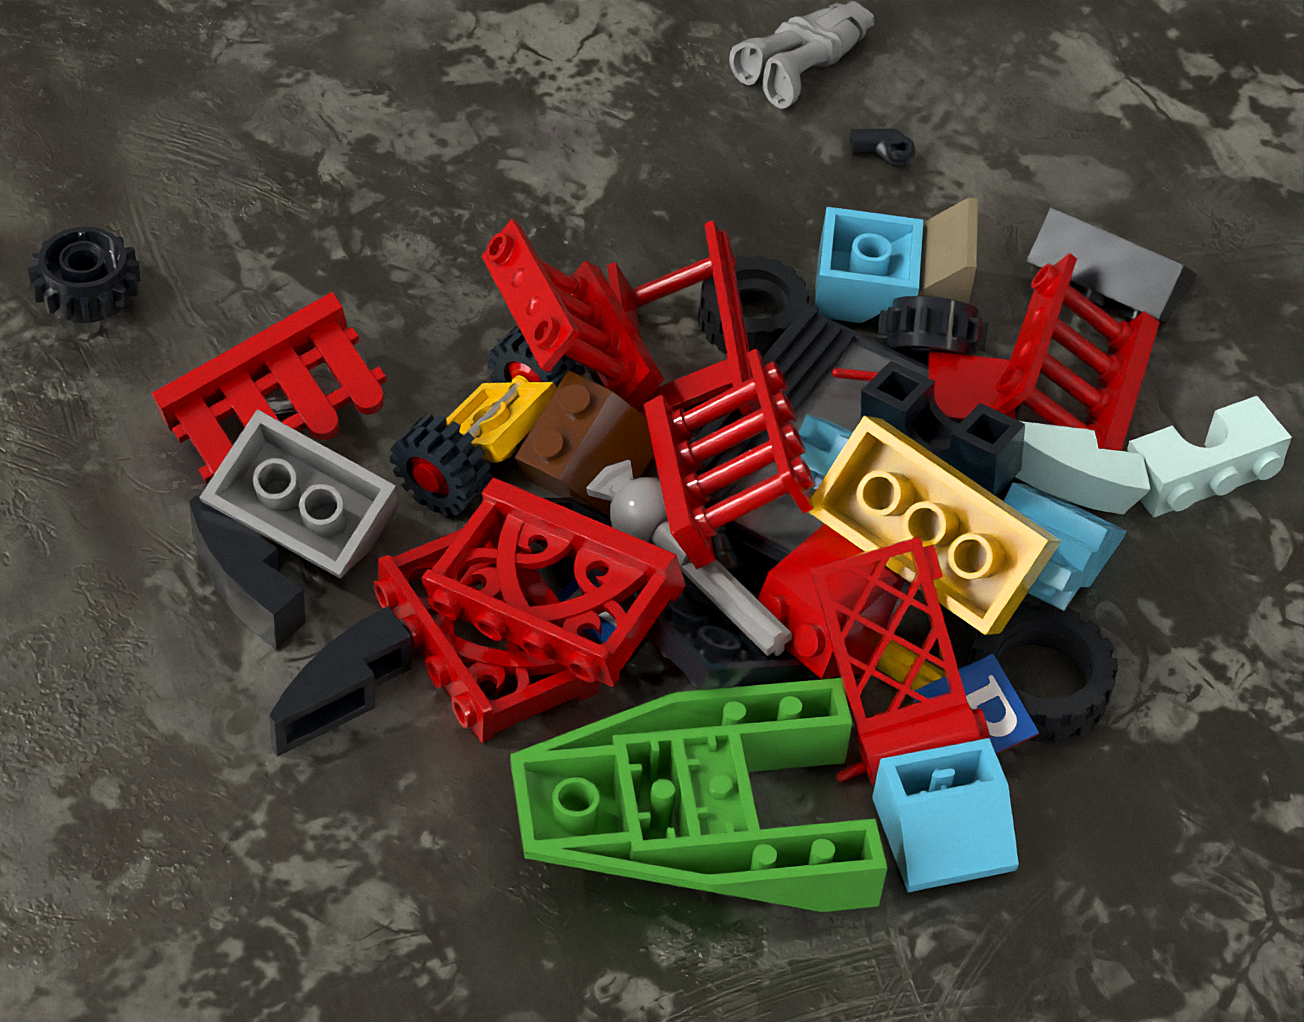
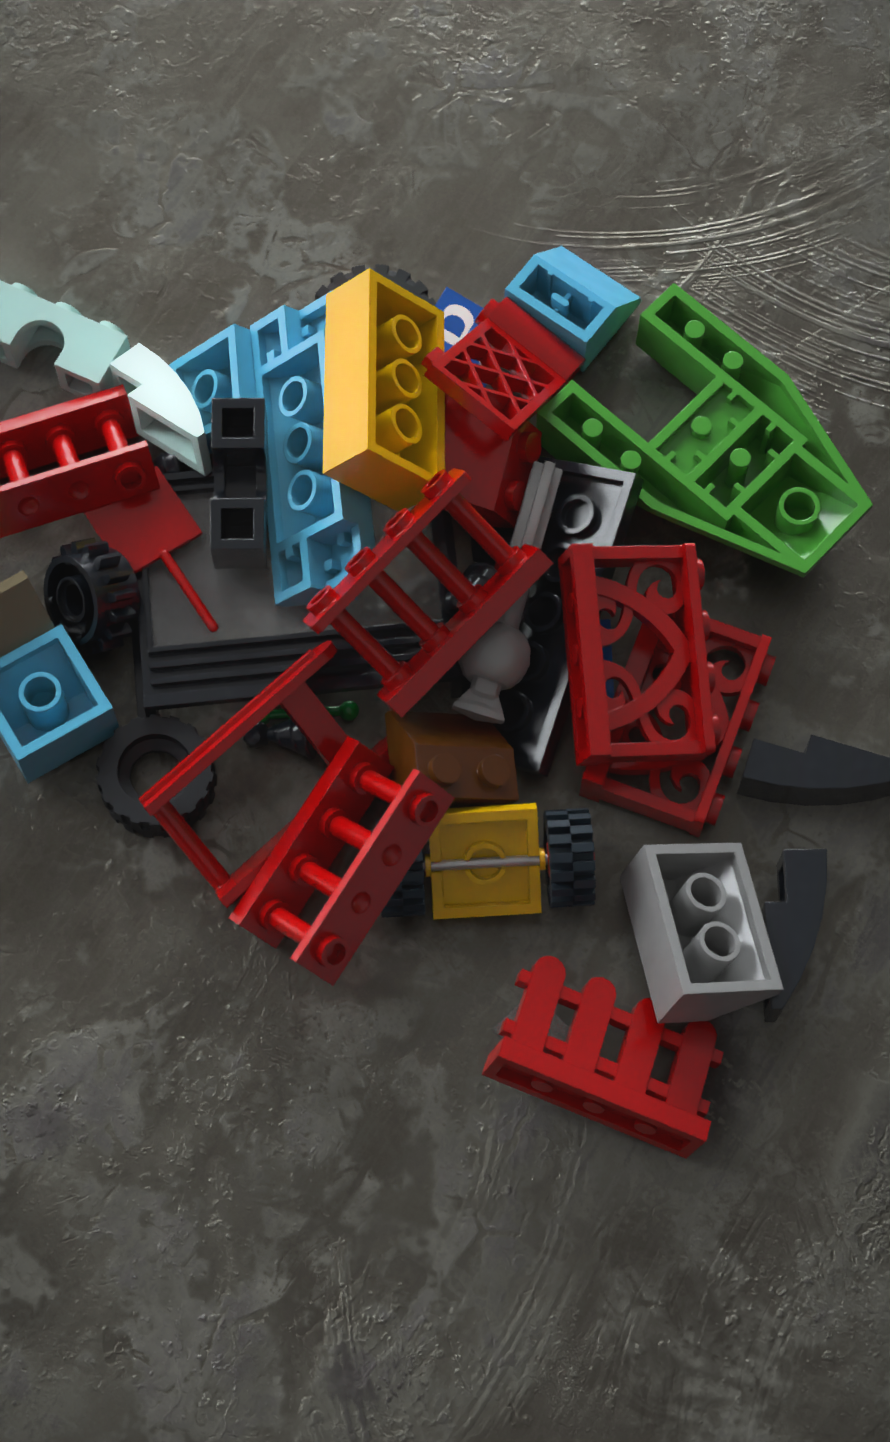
camera: 125 degrees left, 20 degrees up
black gear [28,227,141,323] -> none

